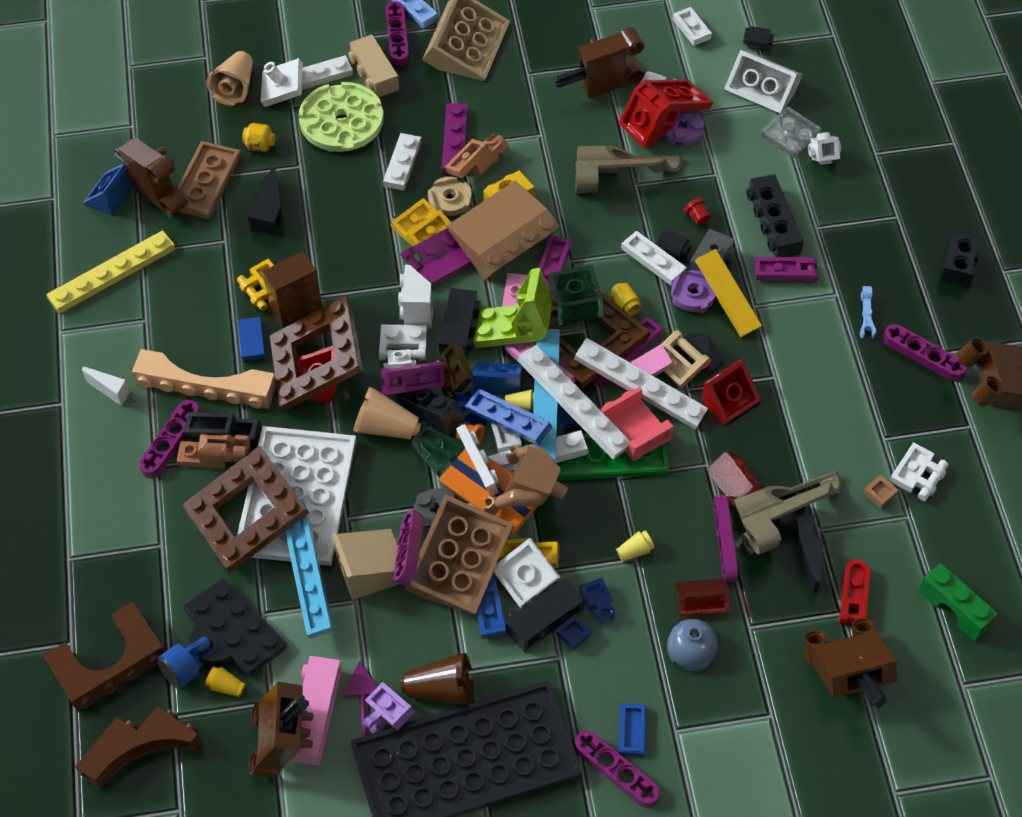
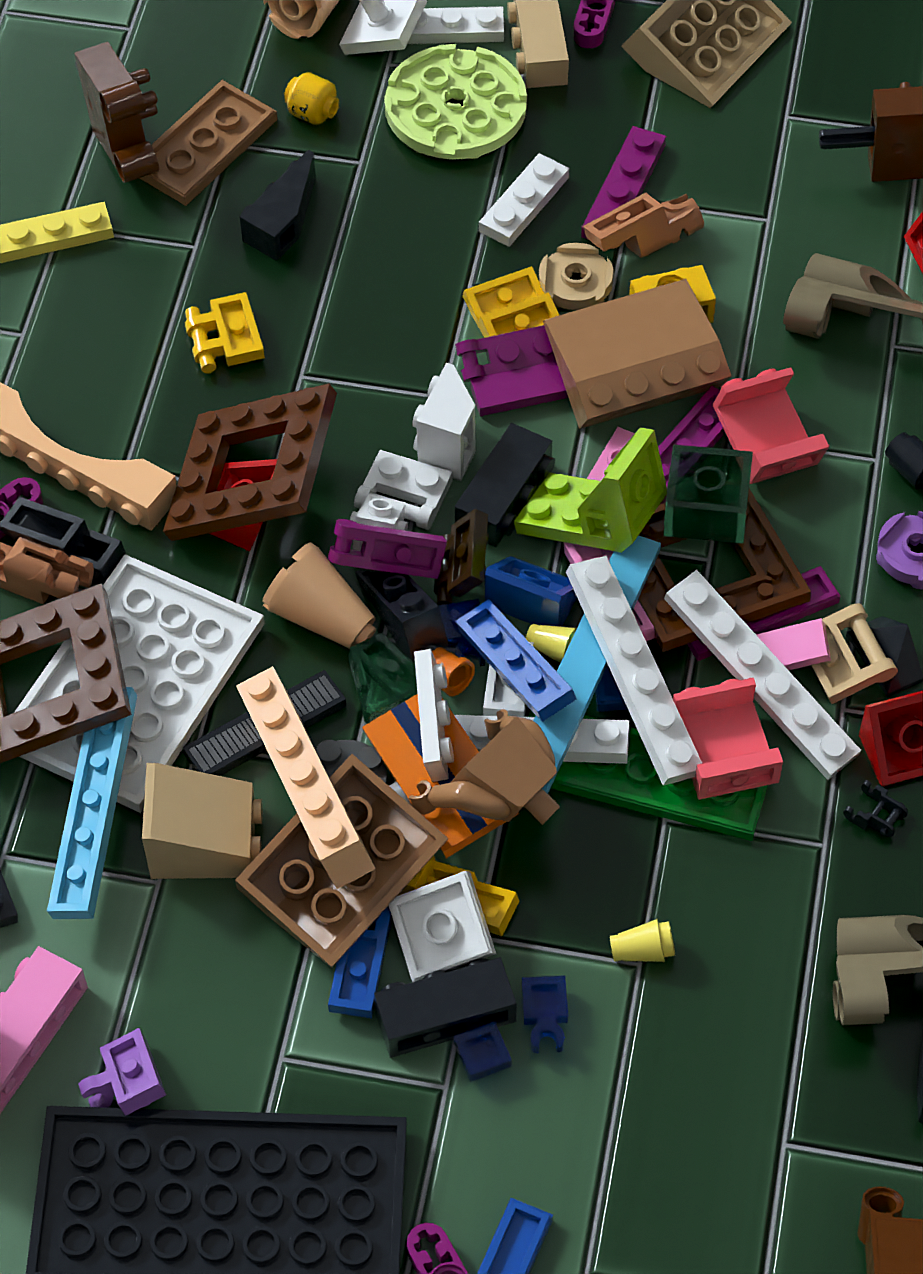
camera: 20 degrees right, 0 degrees up
blue slope [83,163,133,216] -> none
blue tile [238,317,265,362] -> none
reddish brown brick [262,252,323,329] -> none
magenta piece [343,661,377,736] -> none
magenta beam [393,509,423,587] -> none
reddish brown cone [401,653,474,705] -> none
yellow brick [610,283,642,316] -> none
white plate [621,231,687,285] -> none
sand blue cylinder [667,619,718,671] -> none
clear red brick [674,578,730,617] -> none
clear red brick [706,451,763,506] -> none
magenta beam [713,495,738,583] -> none
none -> tile [183,670,347,776]
none -> light nougat arch [236,666,376,889]
none -> coral panel [713,367,829,484]
none -> black piece [843,780,908,837]

